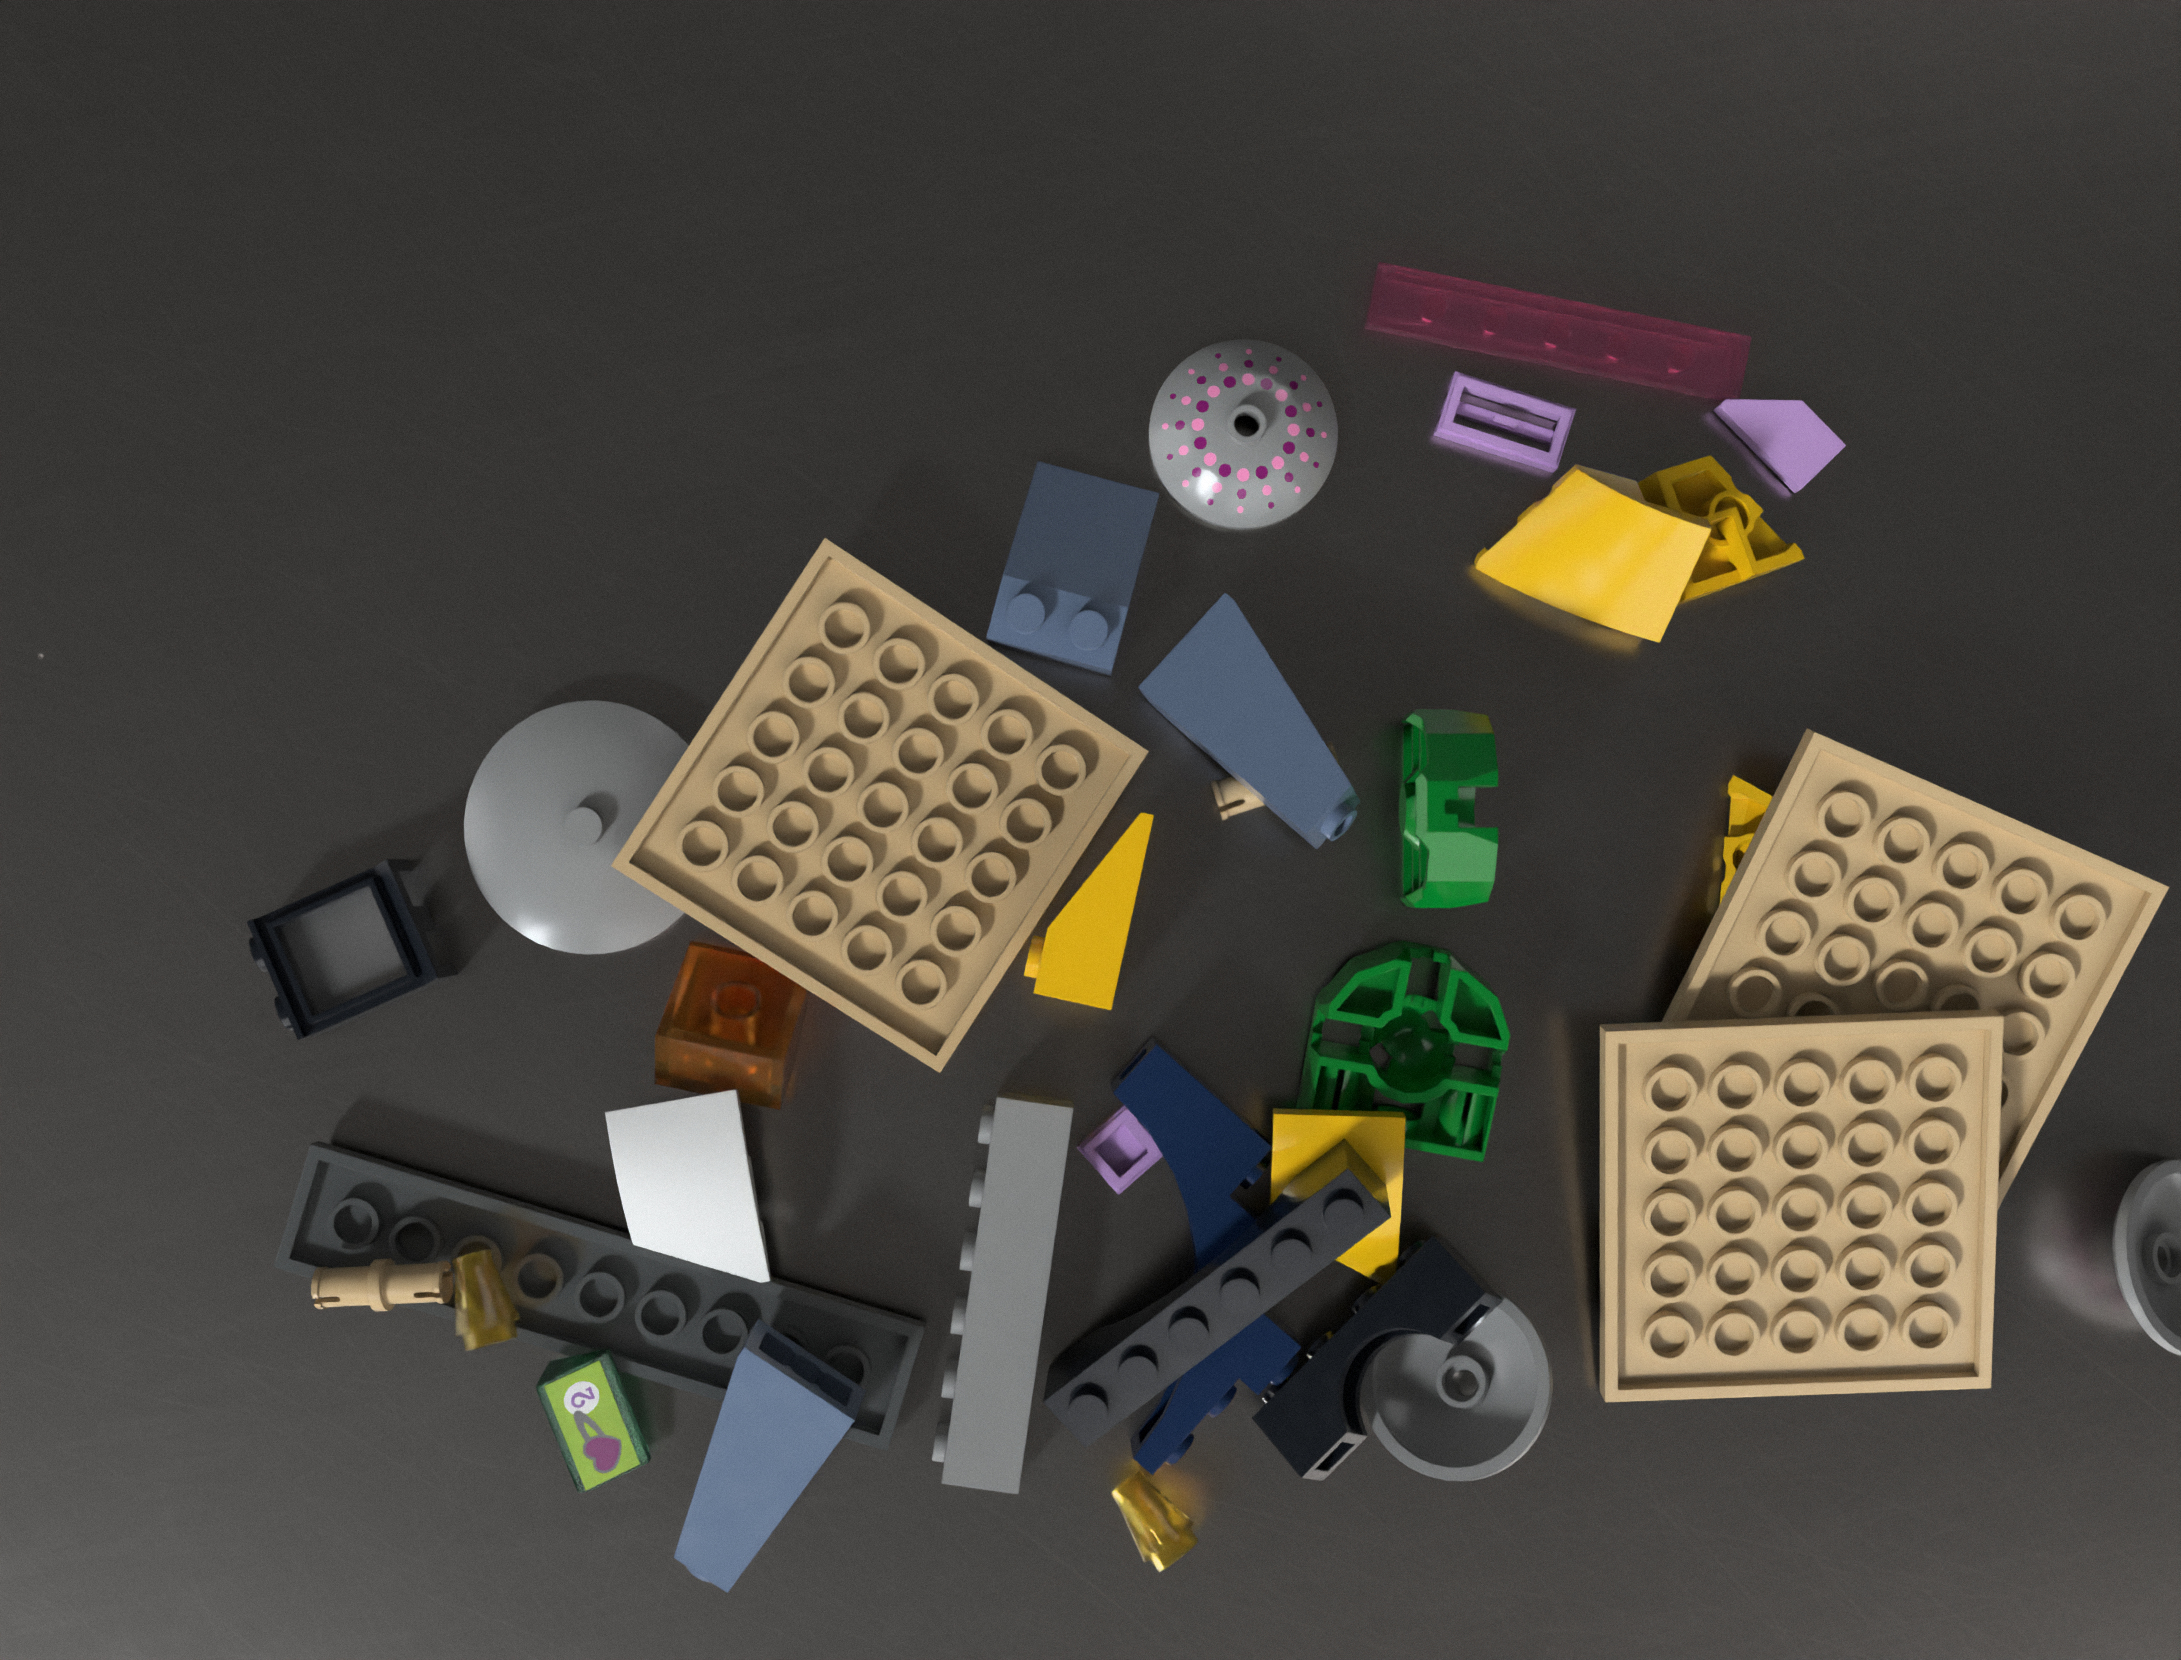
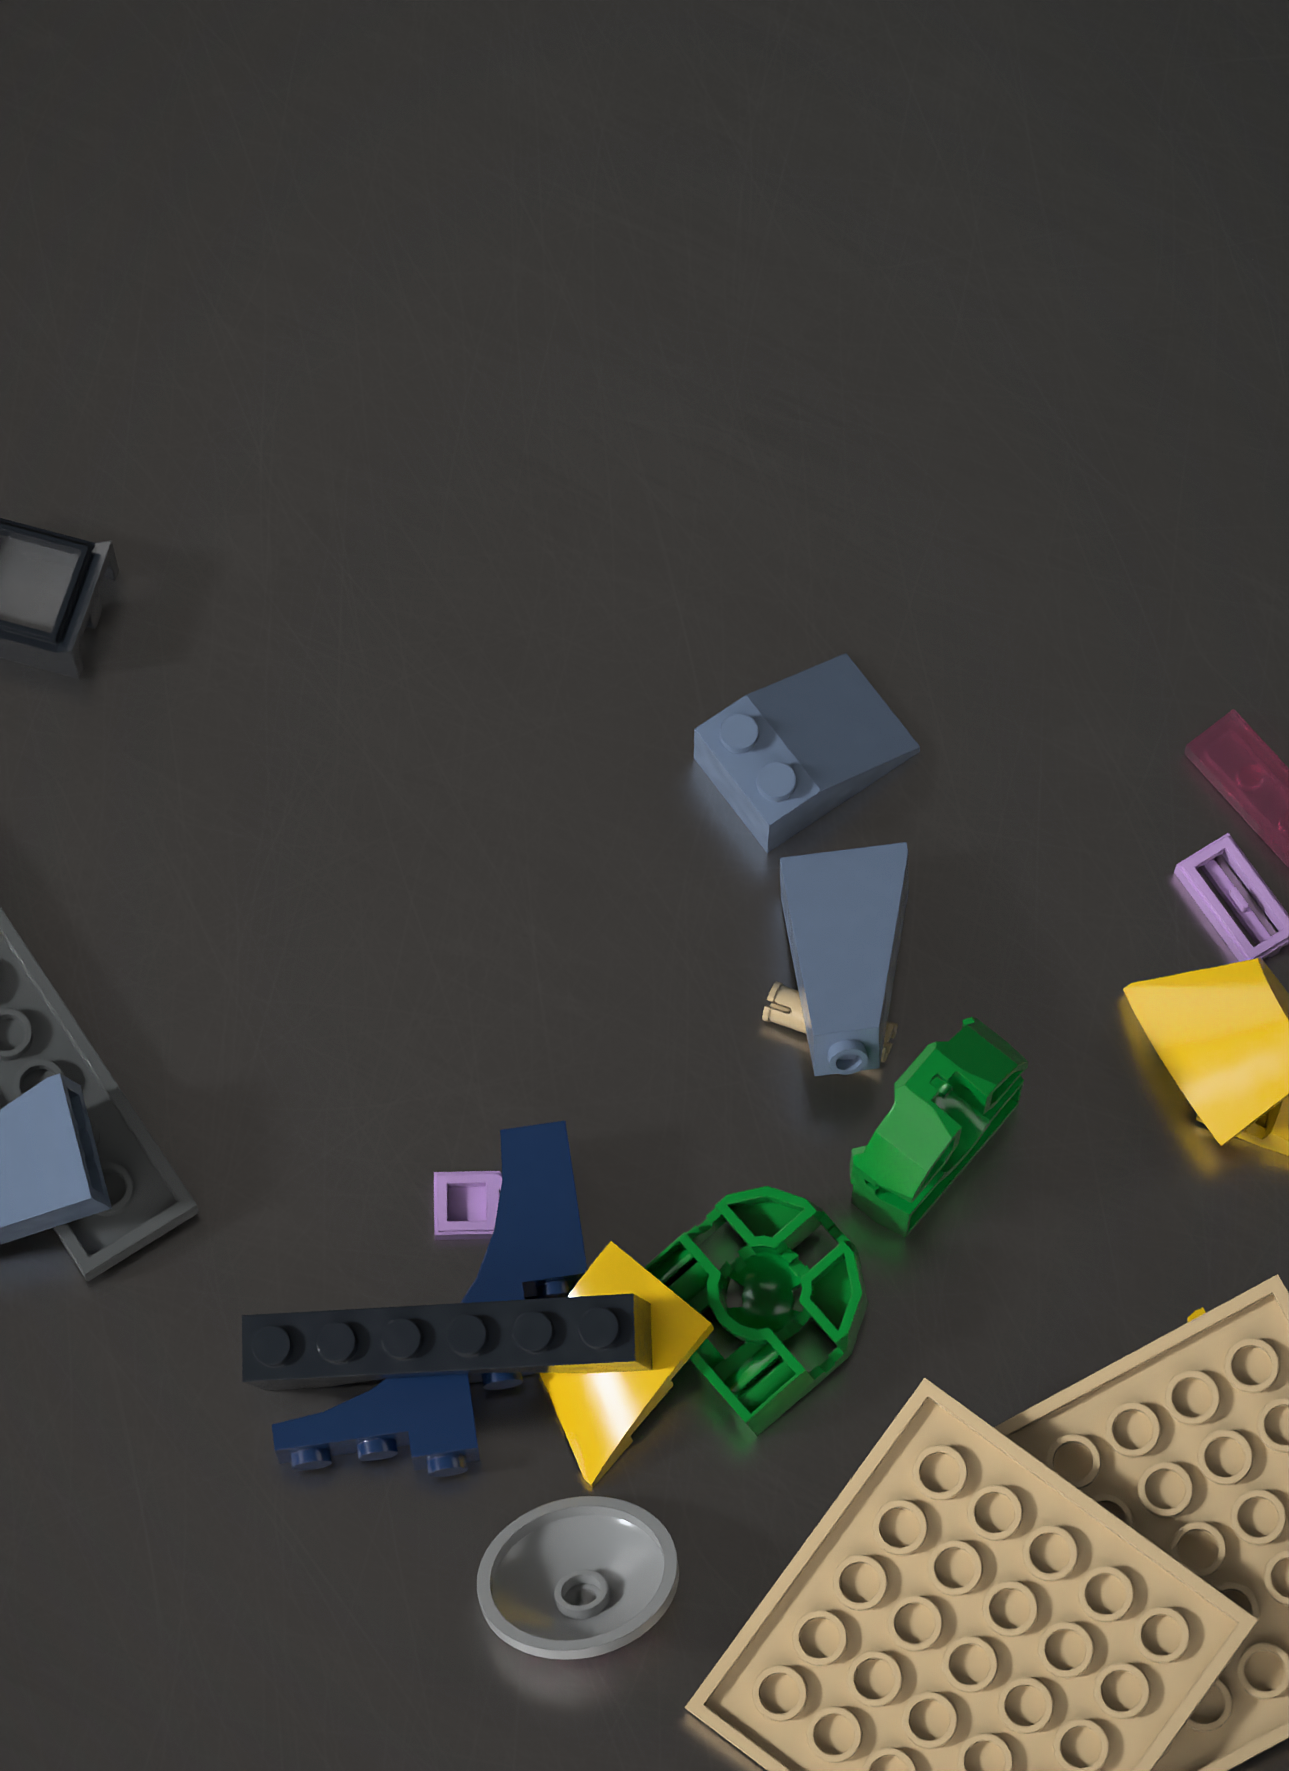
camera: 45 degrees right, 20 degrees down
light grey dish [464,700,690,955] -> none
white slope [605,1089,772,1283] -> none
tan plate [611,538,1149,1073] -> none
clear orange slope [654,941,810,1110] -> none
light grey brick [932,1091,1074,1494] -> none
yellow slope [1024,812,1154,1010] -> none
clear yellow cone [1110,1470,1199,1572] -> none
light grey dish [1149,339,1338,530] -> none
black arch [1252,1236,1503,1481] -> none

